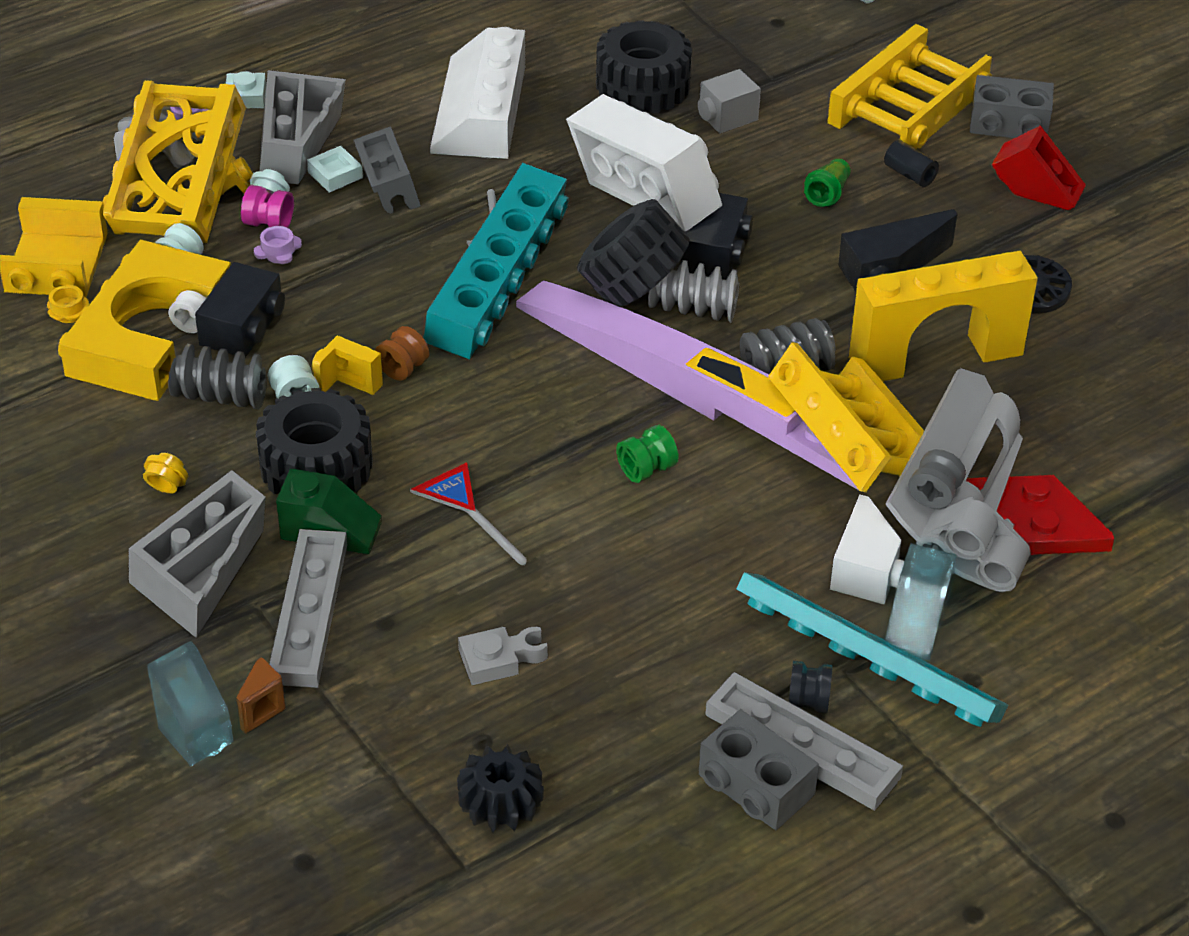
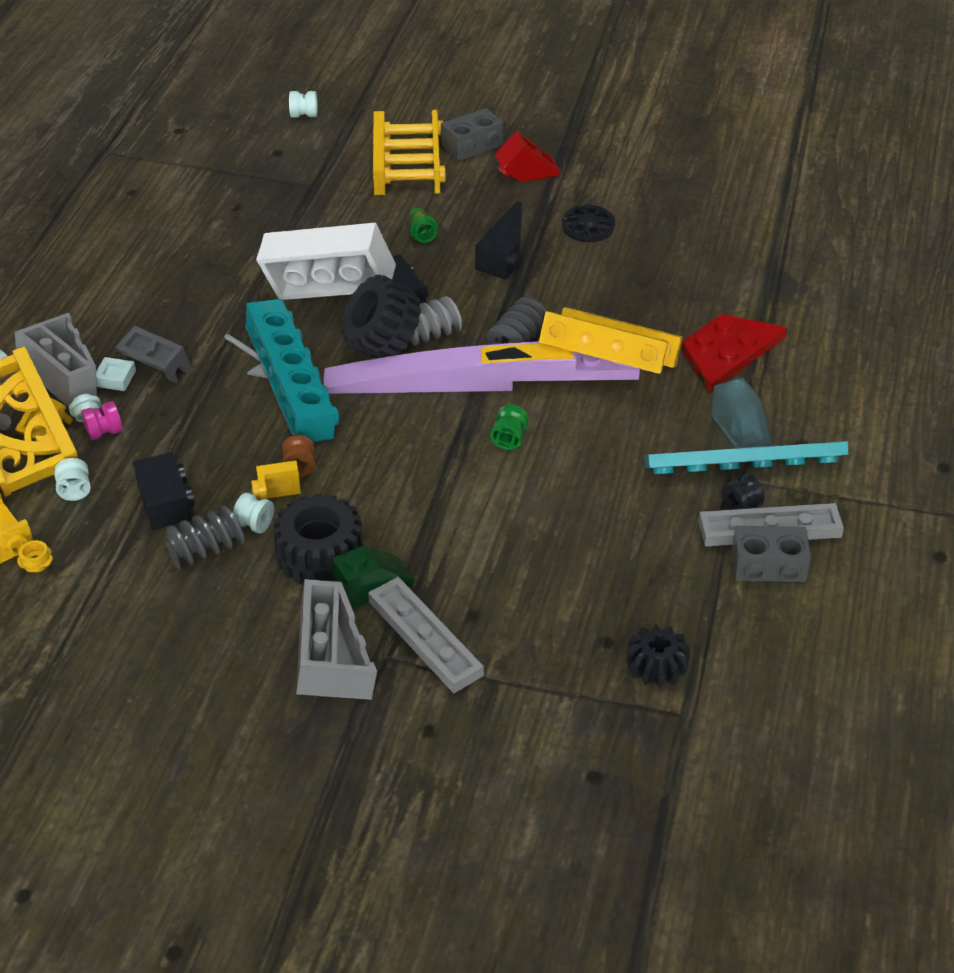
camera: 40 degrees left, 0 degrees up
yellow arch [58,240,231,401] -> none
yellow plate [143,453,189,493] -> none
clear light blue slope [147,641,233,766] -> none
white bush [168,290,206,333] -> none
dark orange slope [236,657,285,733] -> none
lavender plate [254,226,302,264] -> none
piece [410,462,527,565] -> none
white slope [430,27,525,159] -> none
light grey plate [458,627,548,685] -> none
black tyre [596,20,692,113] -> none
light grey brick [698,69,761,133] -> none
white slope [830,494,906,604] -> none
yellow arch [849,250,1038,381] -> none
black piece [884,140,939,187] -> none
light grey panel [886,368,1031,592] -> none
dark grey wheel [908,449,966,509] -> none

